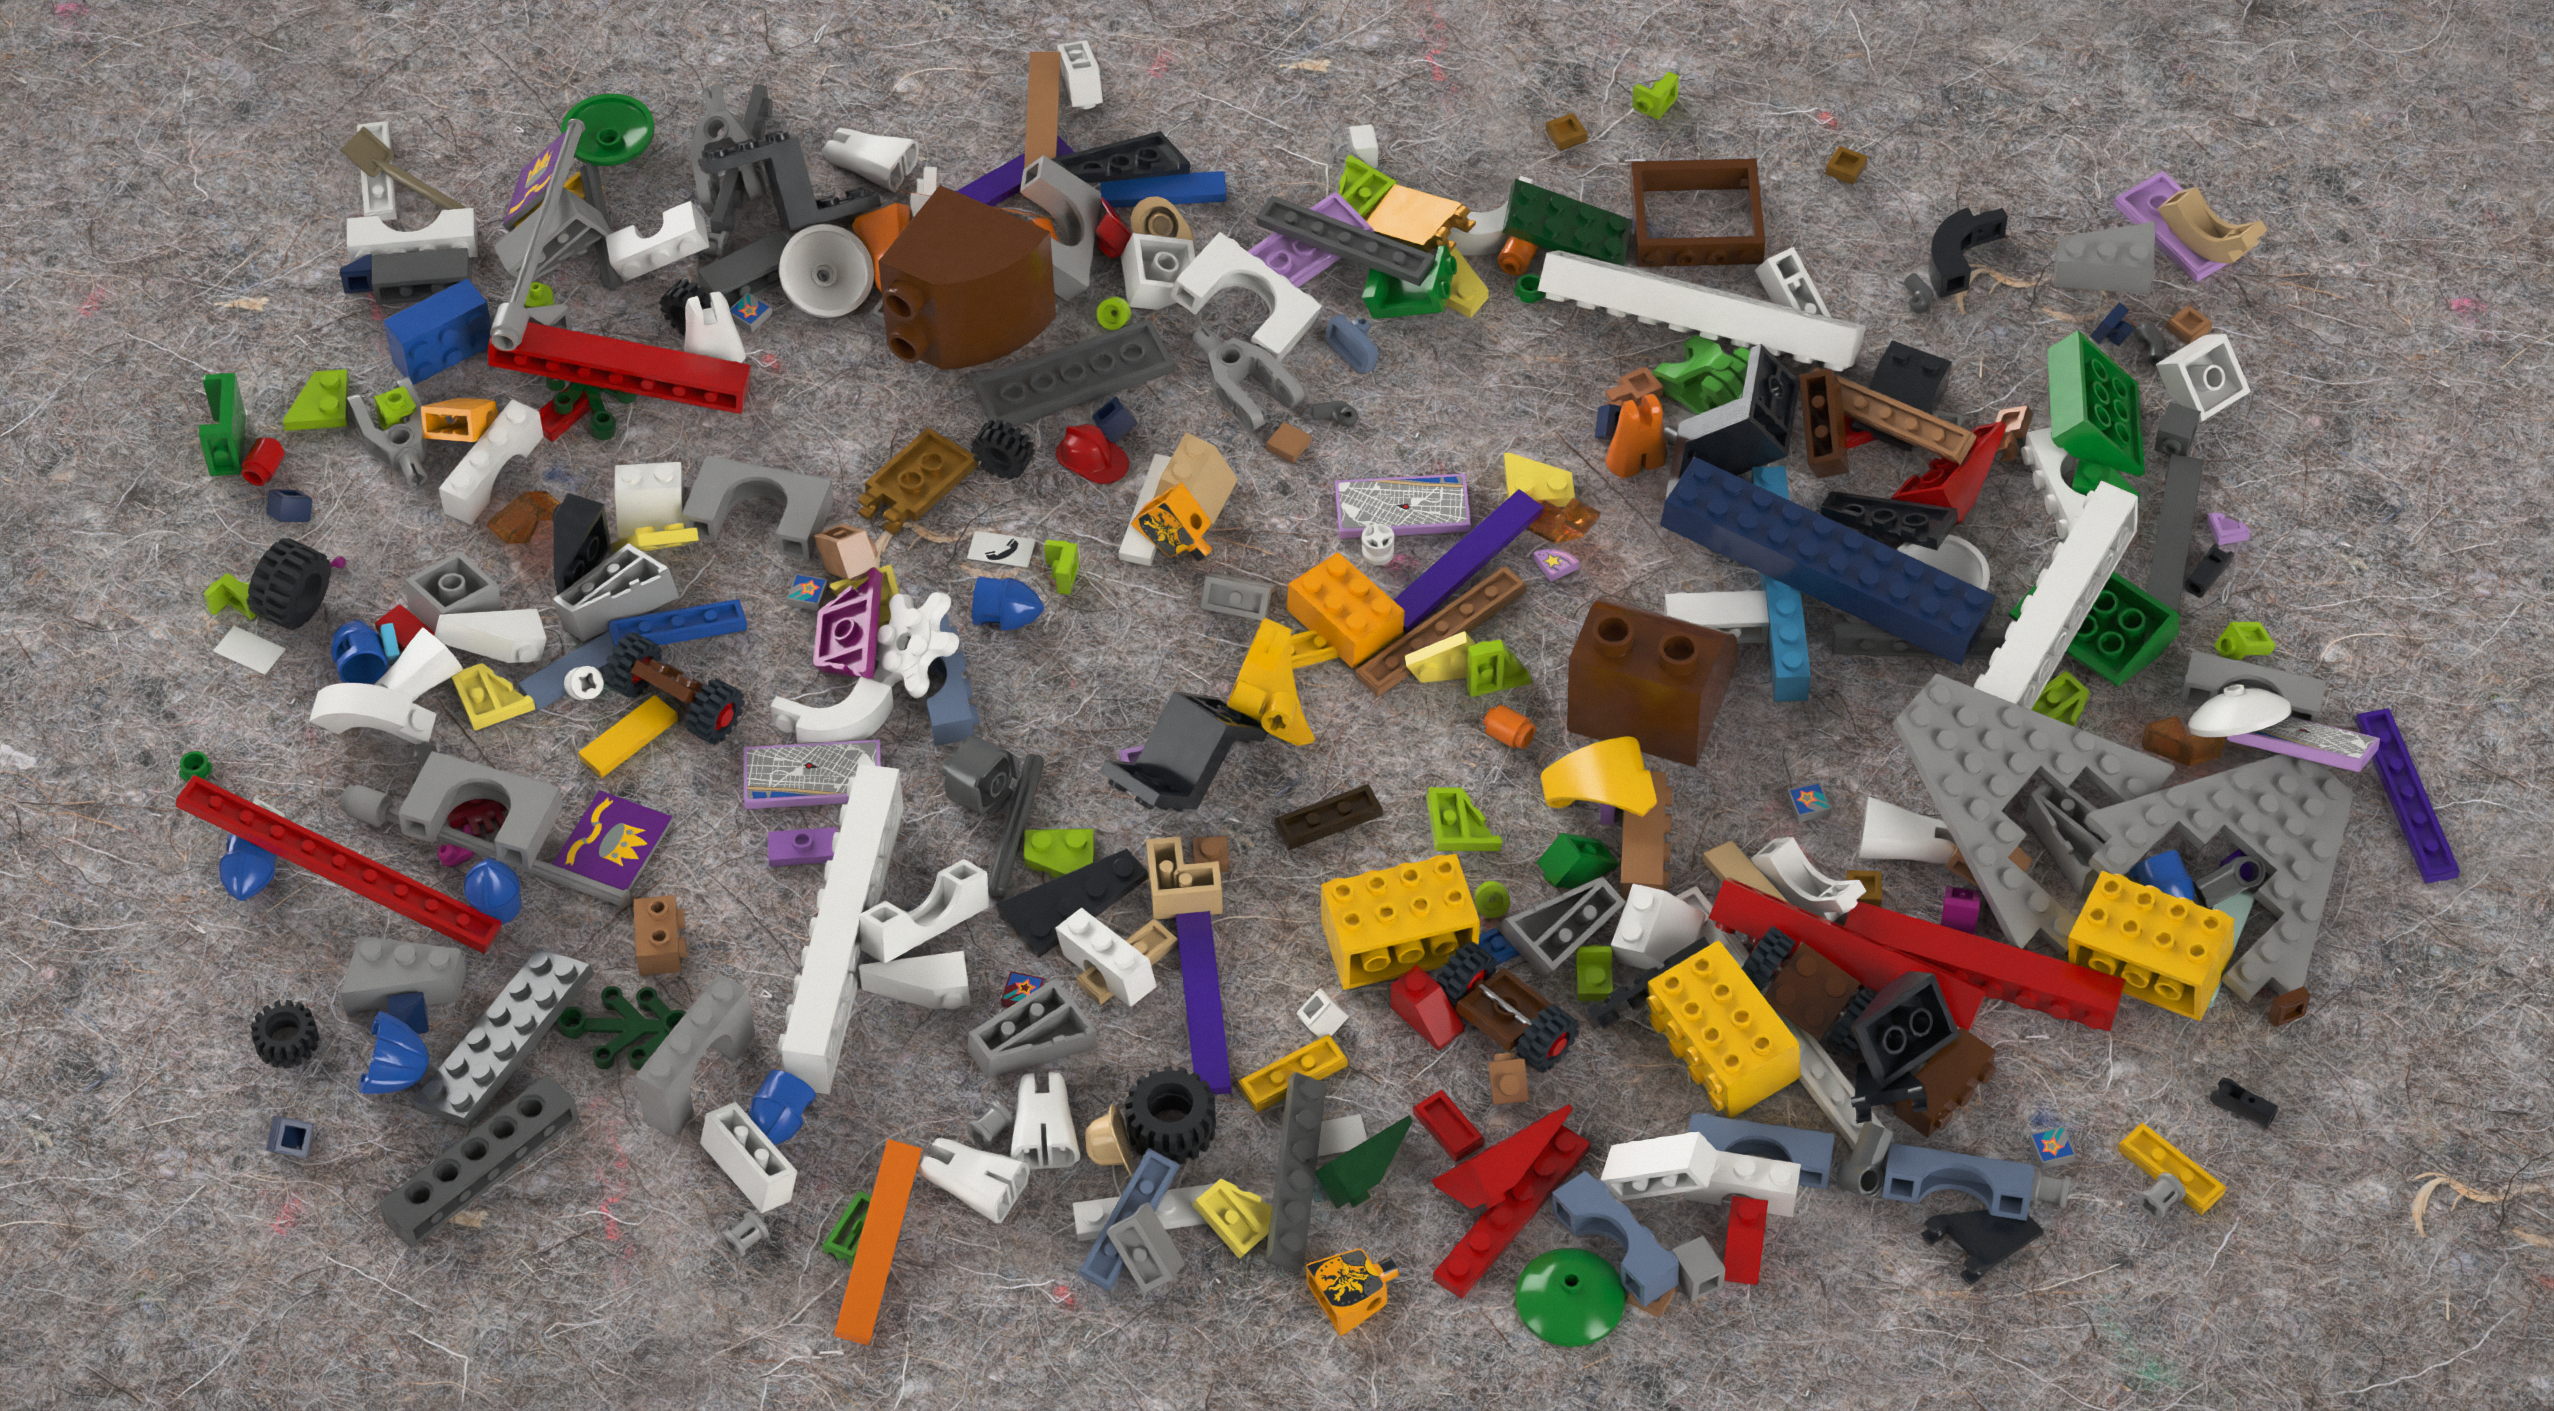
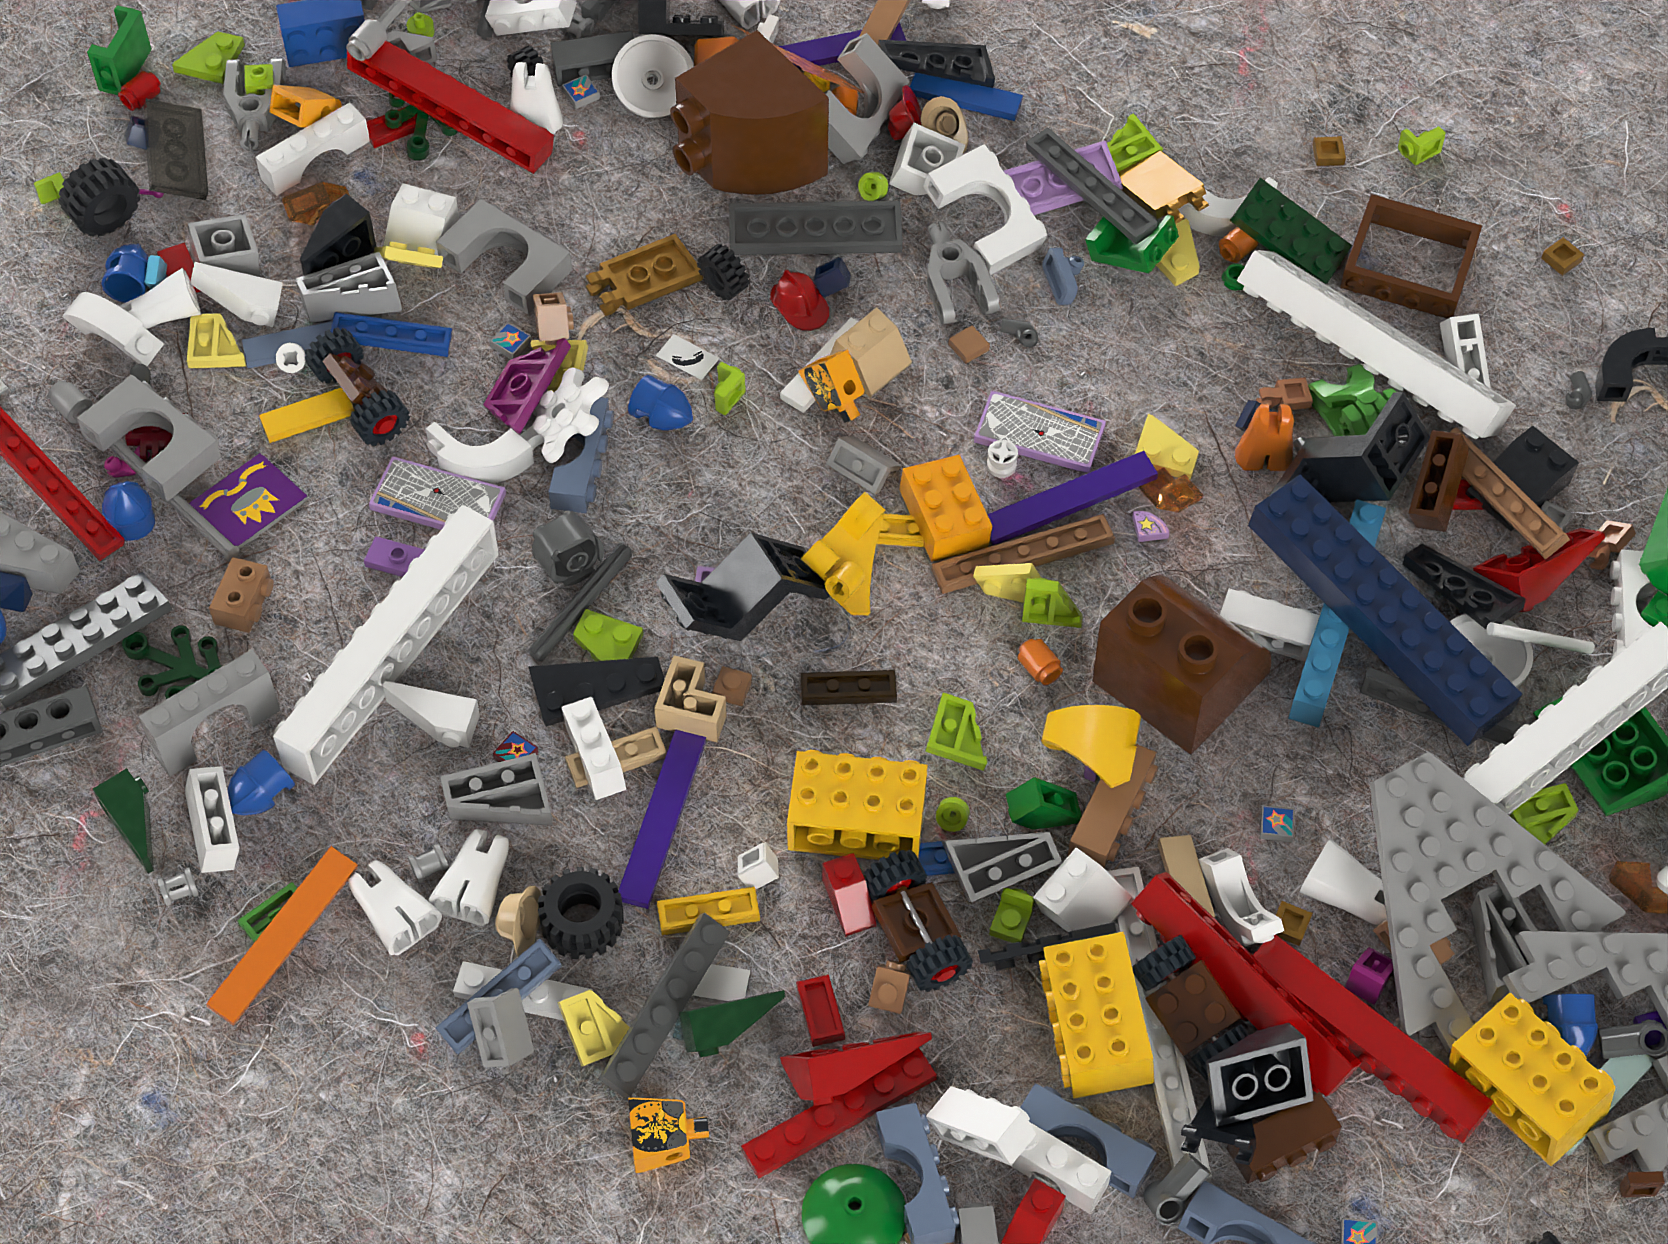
camera: 20 degrees right, 5 degrees up
white sticker [213,626,286,675] -> none
white arch [859,859,989,963] -> none
white slope [1349,124,1378,168] -> none
none -> dark green slope [92,768,154,874]
none -> clear smoke tile [144,98,208,200]
none -> white bar [1486,622,1595,654]

